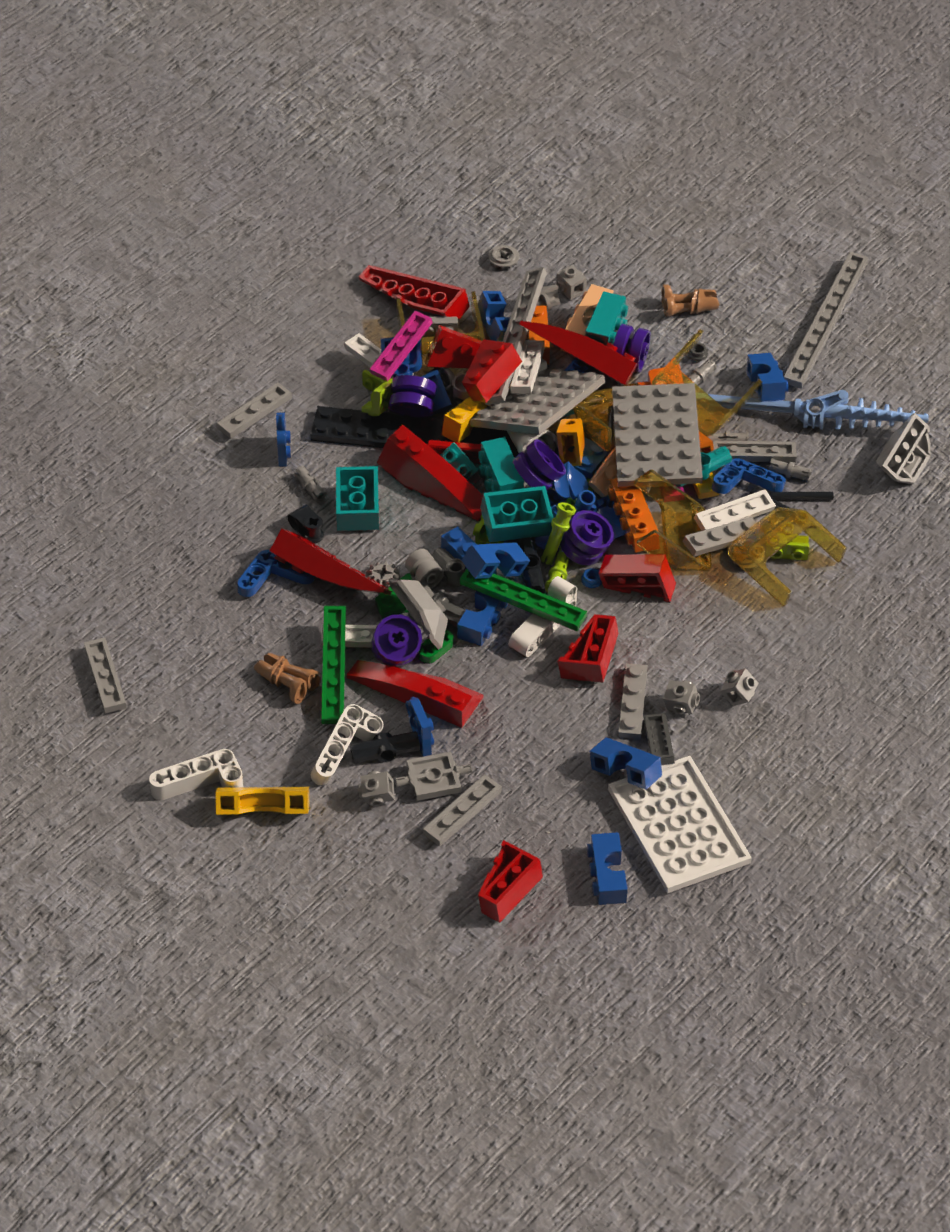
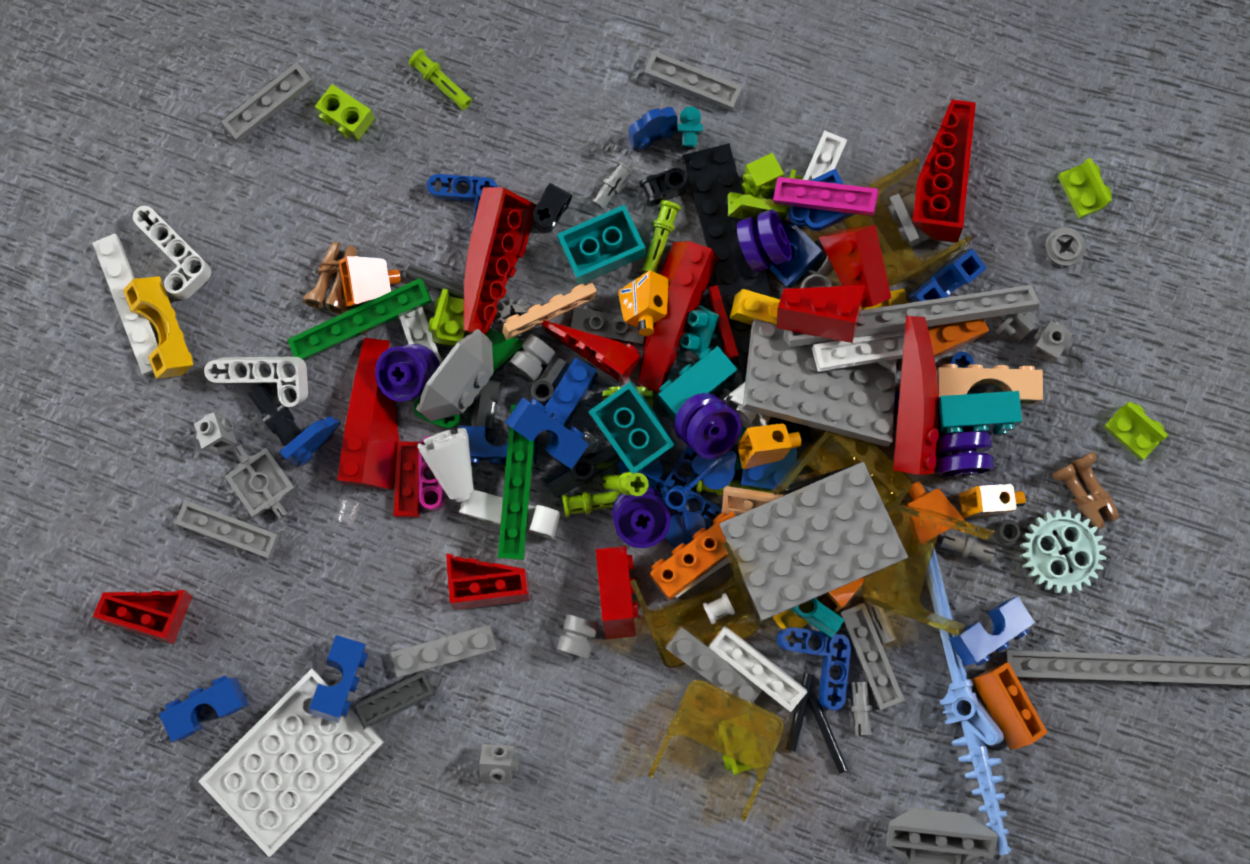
camera: 75 degrees right, 30 degrees up
blue plate [581,568,602,588] -> none
light grey brick [663,680,700,714] -> none
none -> white plate [93,234,159,376]
none -> lime brick [315,84,375,141]
none -> clear piece [336,497,364,526]
none -> torso [339,256,401,307]
none -> red tile [393,441,420,518]
none -> dark grey axle [406,264,464,299]
none -> lime pin [408,49,473,111]
none -> white cone [417,428,474,502]
none -> dark pink beam [419,436,445,512]
none -> lime bracket [428,289,467,346]
none -> light nougat plate [502,283,597,340]
none -> red wedge [541,320,640,385]
none -> light grey wheel [557,614,599,659]
none -> dark grey plate [570,307,645,346]
none -> light orange torso [618,270,669,336]
none -> black piece [639,168,688,207]
none -> lime pin [641,200,681,273]
none -> teal hips [678,106,703,147]
none -> white bush [702,593,735,624]
none -> lime brick [742,152,784,198]
none -> light orange torso [958,484,1026,518]
none -> orange brick [972,662,1048,750]
none -> light aqua gear [1019,510,1106,594]
none -> lime bracket [1057,158,1112,219]
none -> lime bracket [1103,401,1168,461]

